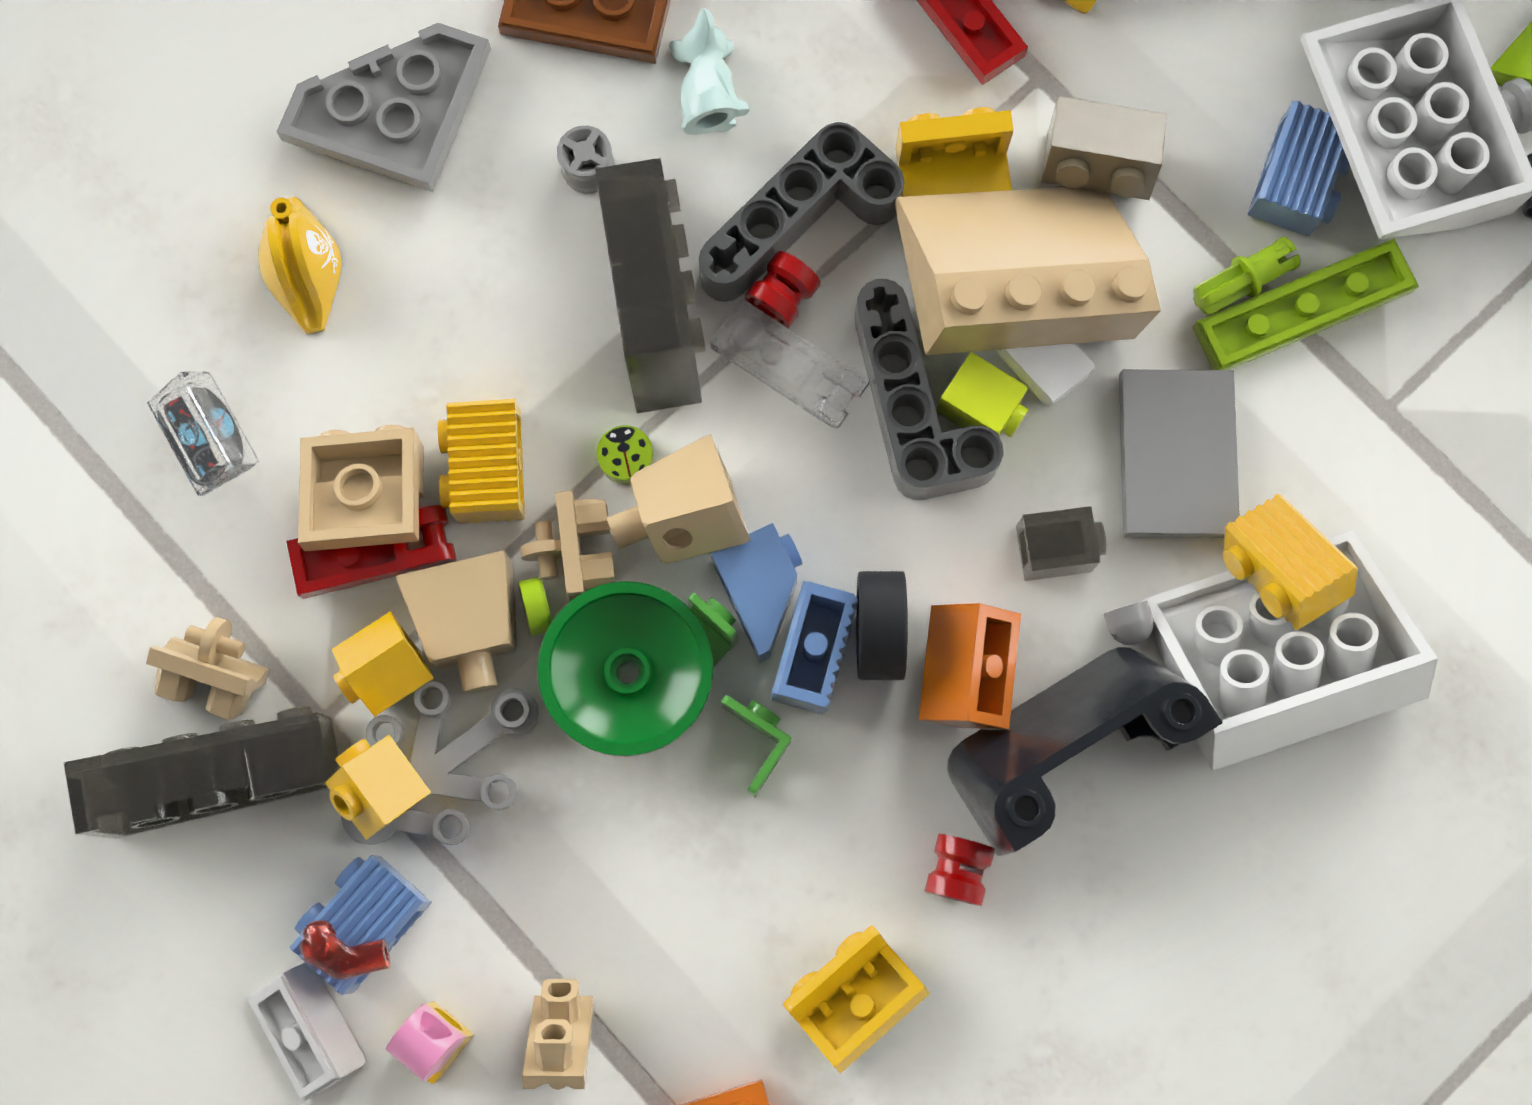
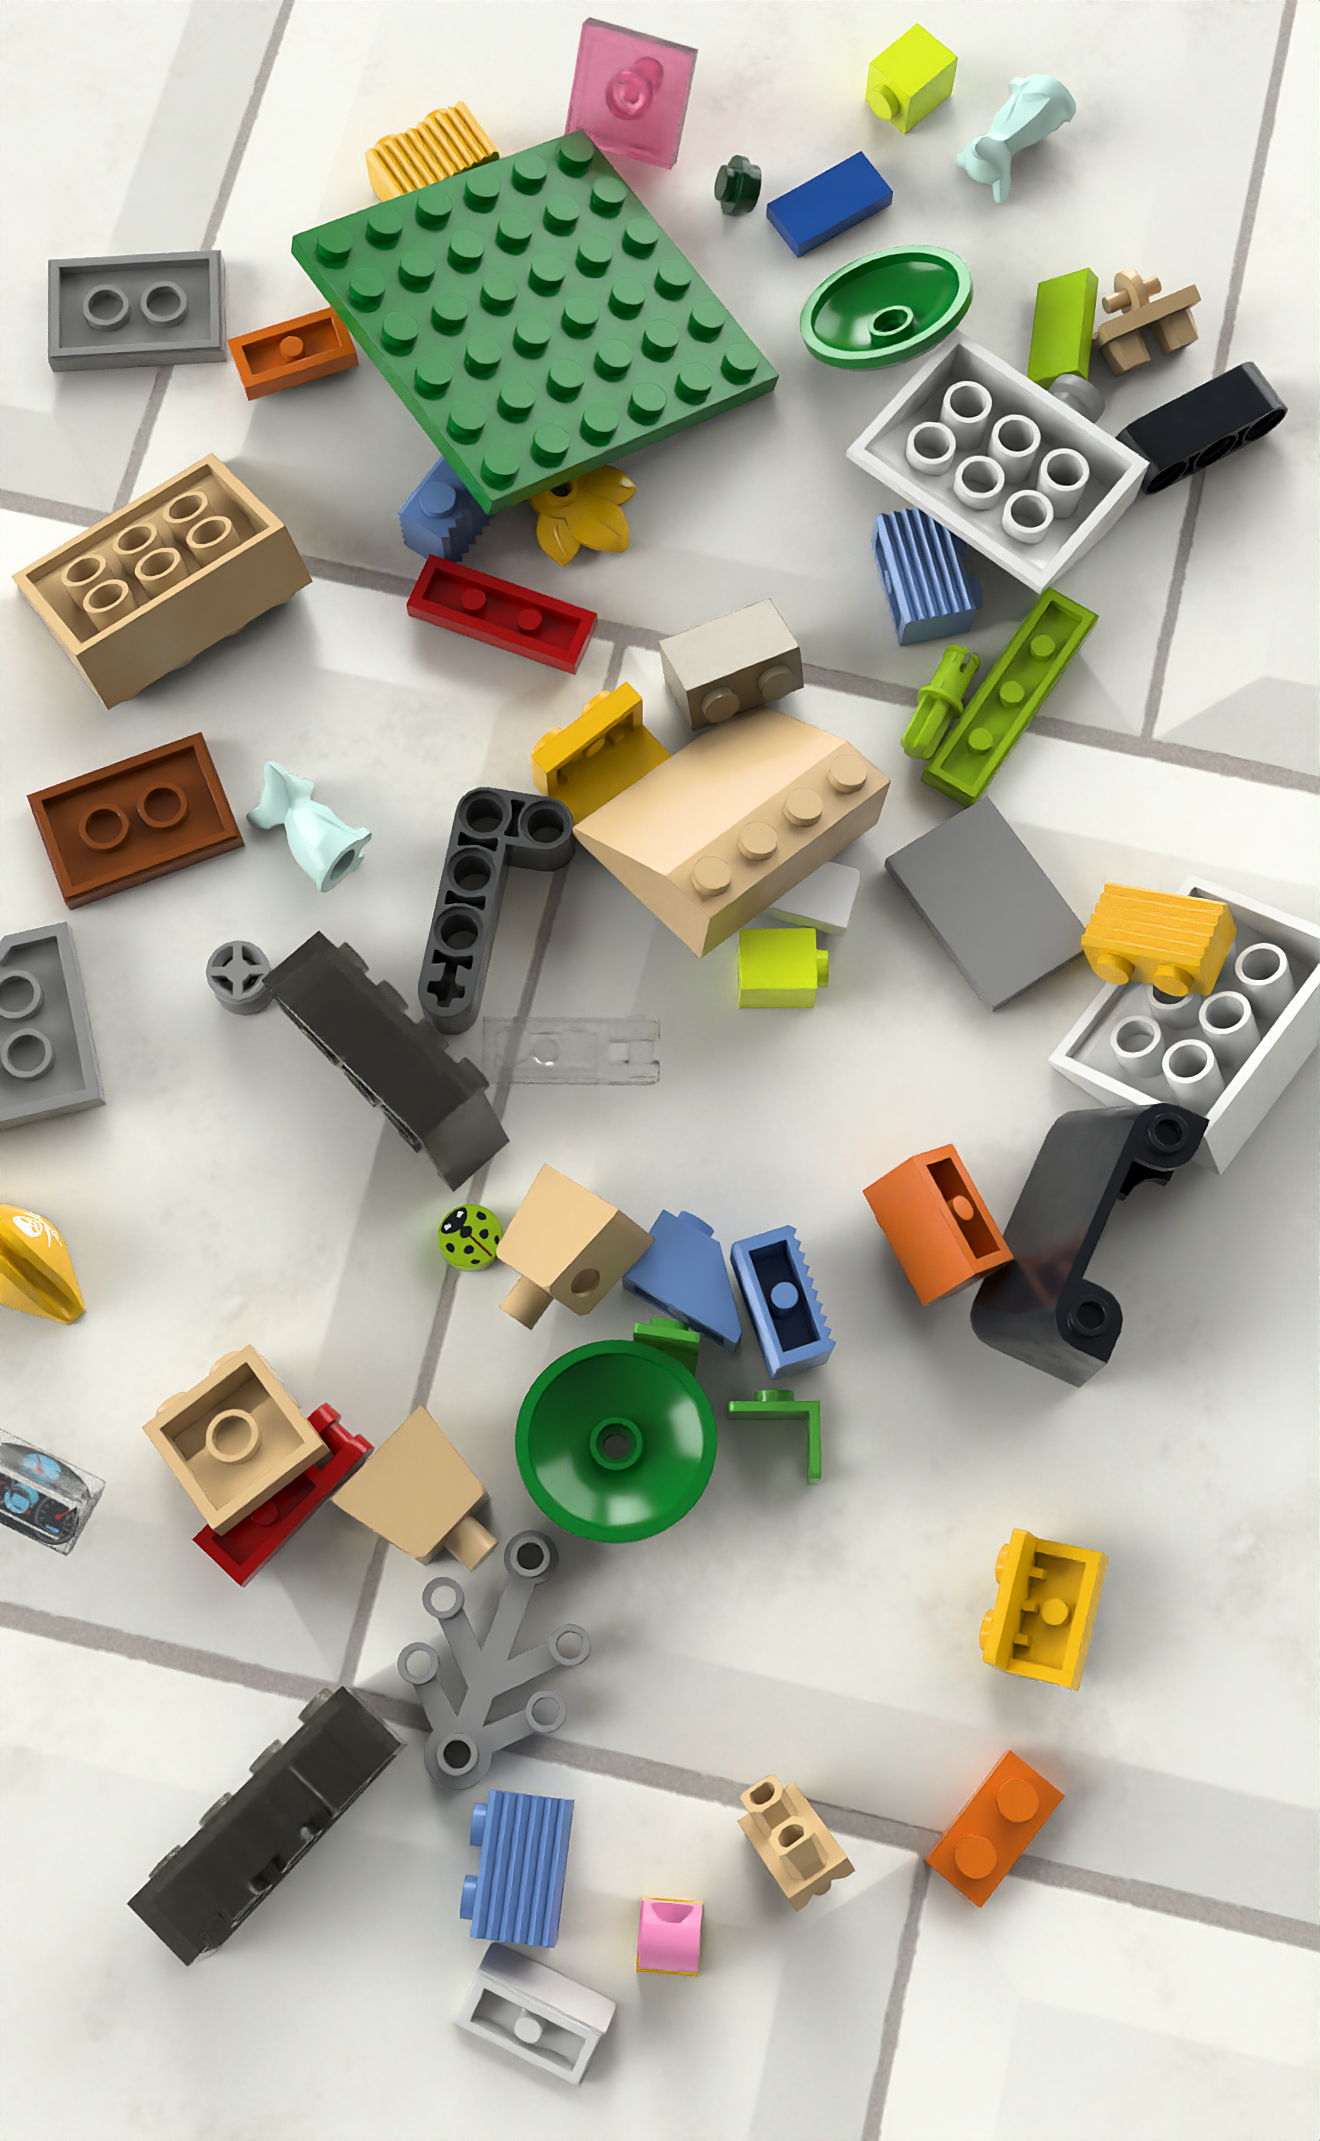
camera: 35 degrees left, 5 degrees down
tan hips [146,617,270,720] -> none
clear red arm [299,920,391,980] -> none
yellow brick [325,735,431,840] -> none
yellow brick [332,611,433,717] -> none
yellow brick [437,399,525,524] -> none
lime tile [518,577,552,637] -> none
tan hips [520,490,616,601] -> none
red wheel [744,251,821,329] -> none
dark grey beam [855,279,1004,500] -> none
black tyre [856,571,908,680] -> none
red wheel [924,834,995,906] -> none
clear smoke brick [1016,506,1107,581] -> none
light grey hinge [1104,601,1153,645] -> none

